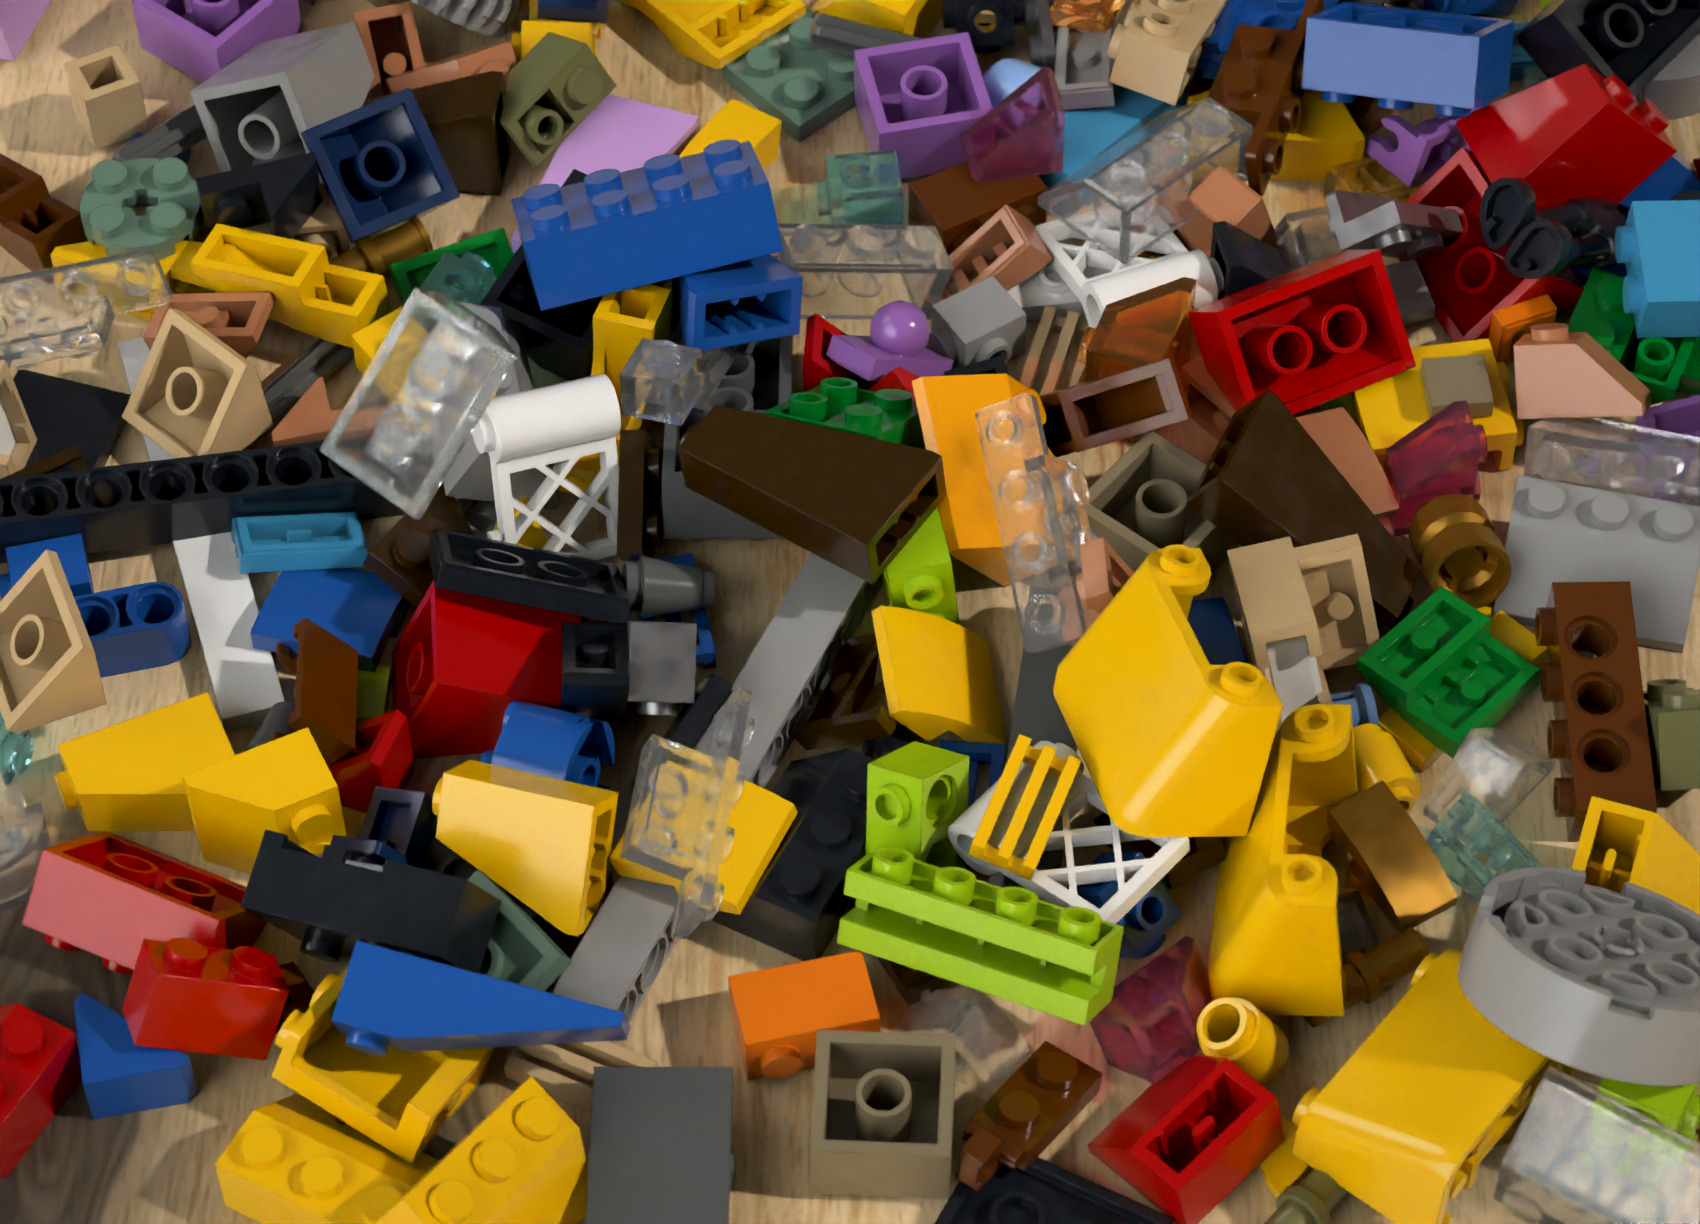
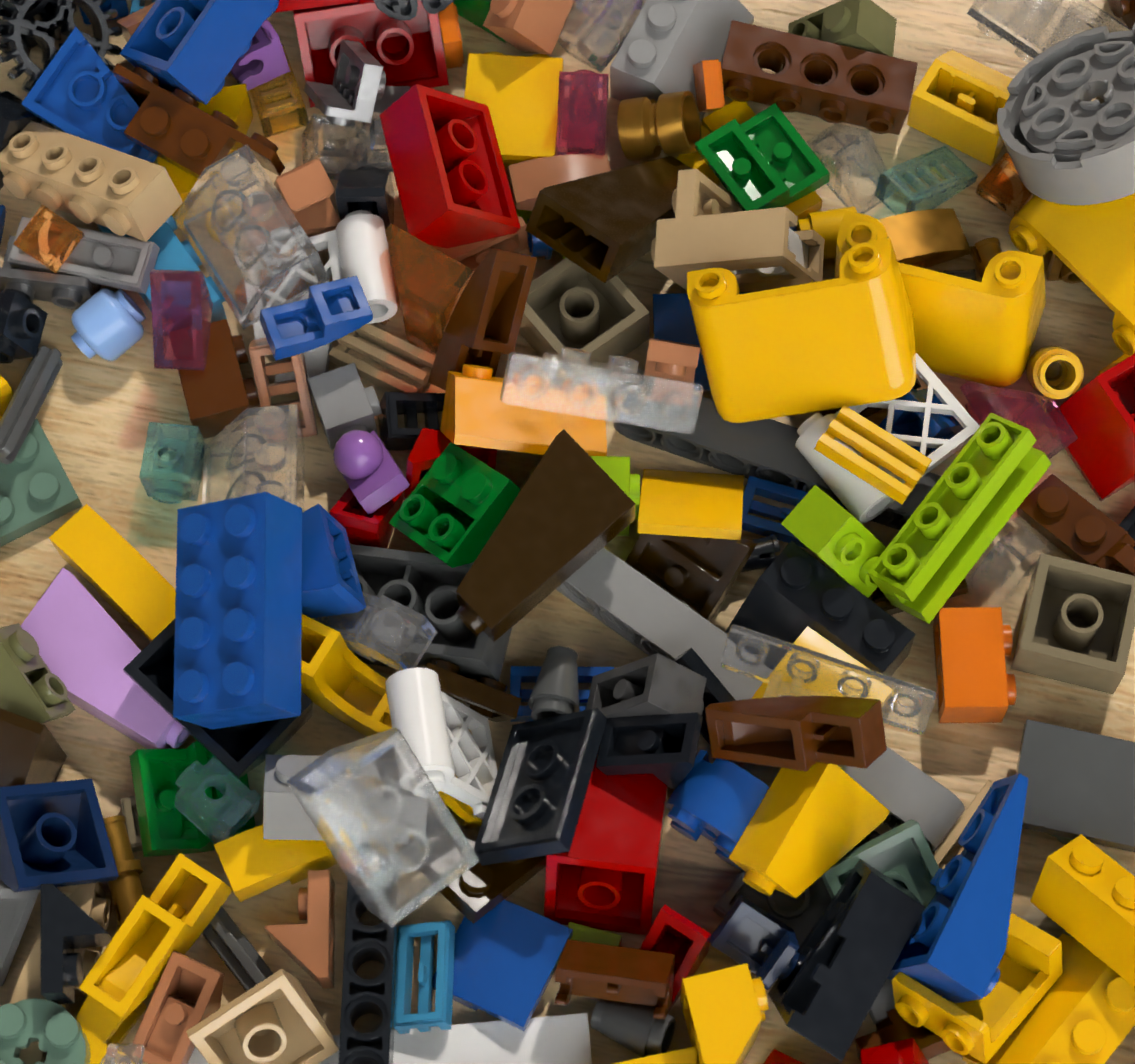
camera: 75 degrees left, 15 degrees up
medium lavender brick [854,32,995,183] -> none
dark tan tile [1420,354,1494,420] -> none
none -> blue slope [260,276,373,361]
none -> orange tile [693,59,725,113]
none -> reddish brown slope [705,696,887,771]

